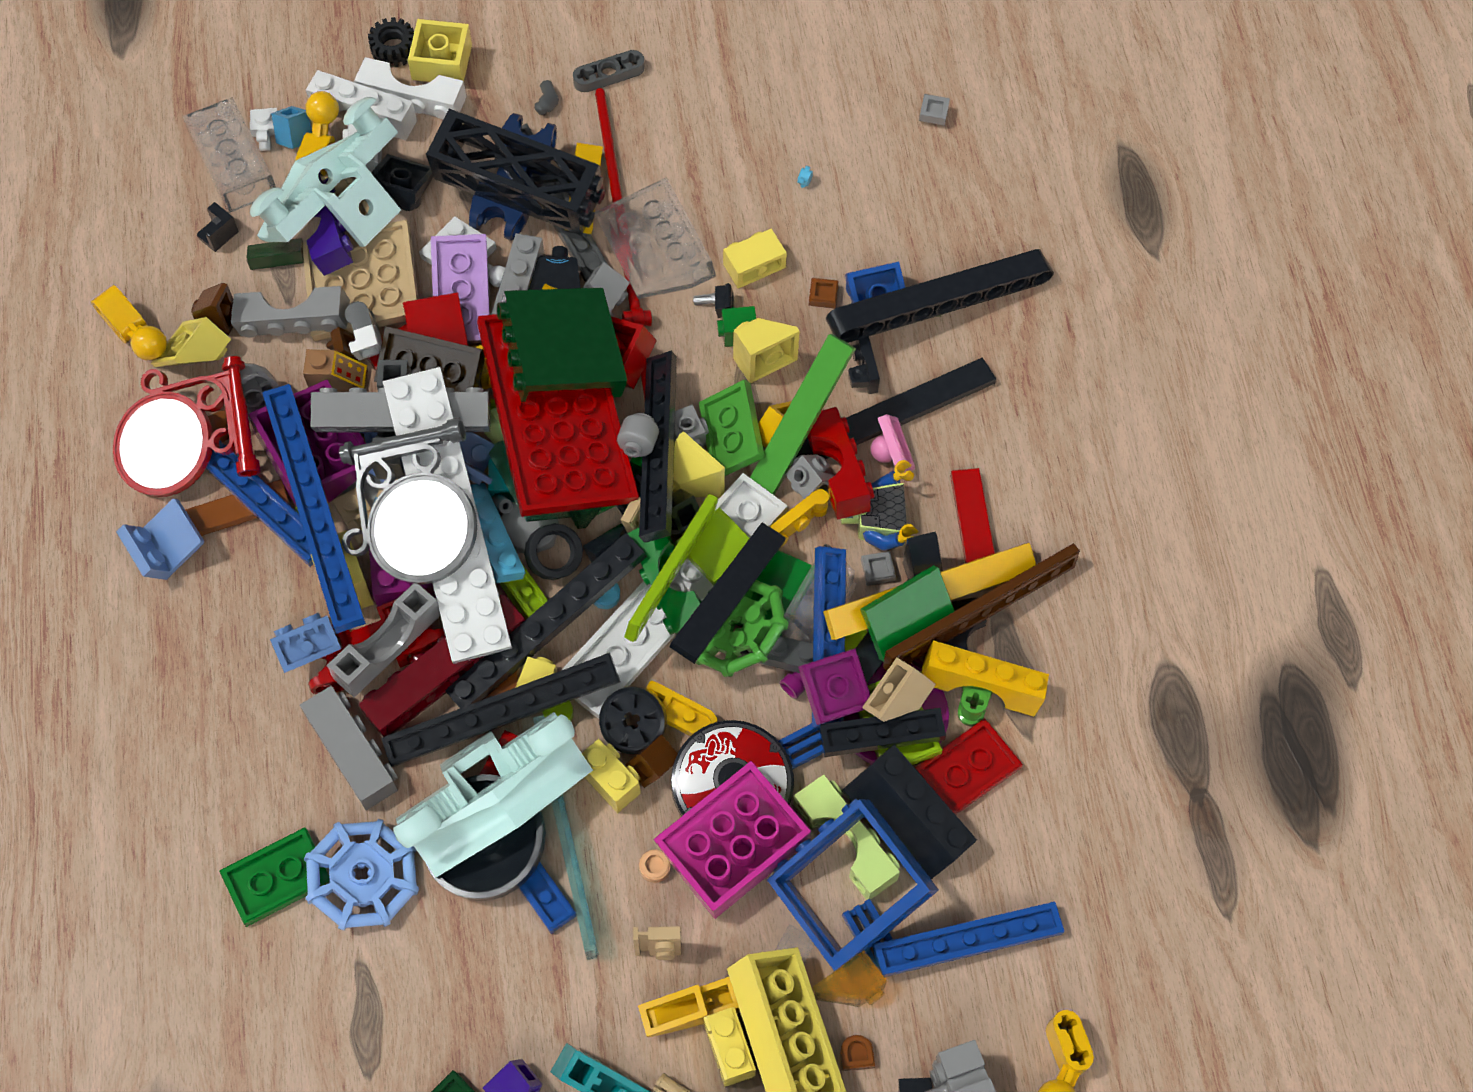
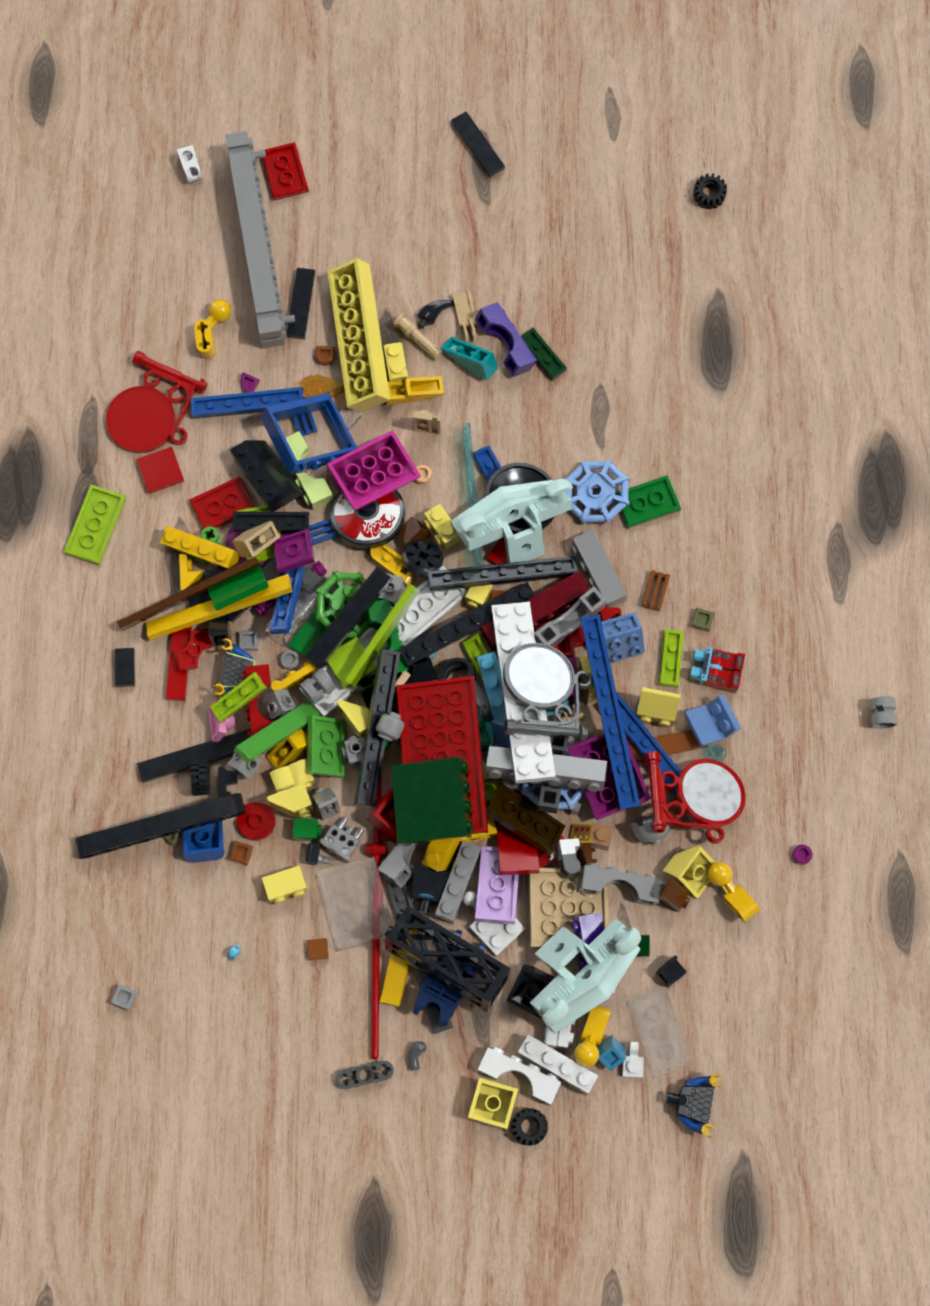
camera: 170 degrees left, 10 degrees up
none -> lime tile [64,484,126,565]
none -> red piece [106,350,208,453]
none -> black tile [115,648,135,687]
none -> red tile [137,447,185,494]
none -> red tile [174,628,212,672]
none -> yellow slope [179,554,205,591]
none -> black tyre [190,760,210,796]
none -> lime tile [209,672,267,723]
none -> light grey brick [227,752,263,780]
none -> red tile [237,802,276,841]
none -> magenta tile [241,372,260,393]
none -> light yellow brick [269,759,315,793]
none -> light grey tile [280,650,300,670]
none -> light grey wheel [300,668,336,704]
none -> dark orange tile [307,938,329,961]
none -> light grey slope [312,787,341,820]
none -> light grey piece [320,816,365,863]
none -> light grey head [377,573,404,607]
none -> light yellow slope [636,687,681,727]
none -> dark orange tile [642,570,670,611]
none -> lime tile [659,629,684,688]
none -> torso [666,1074,723,1138]
none -> hips [689,647,745,694]
none -> olive tile [691,607,715,632]
none -> clear light blue plate [707,744,726,762]
none -> magenta tile [792,845,813,865]

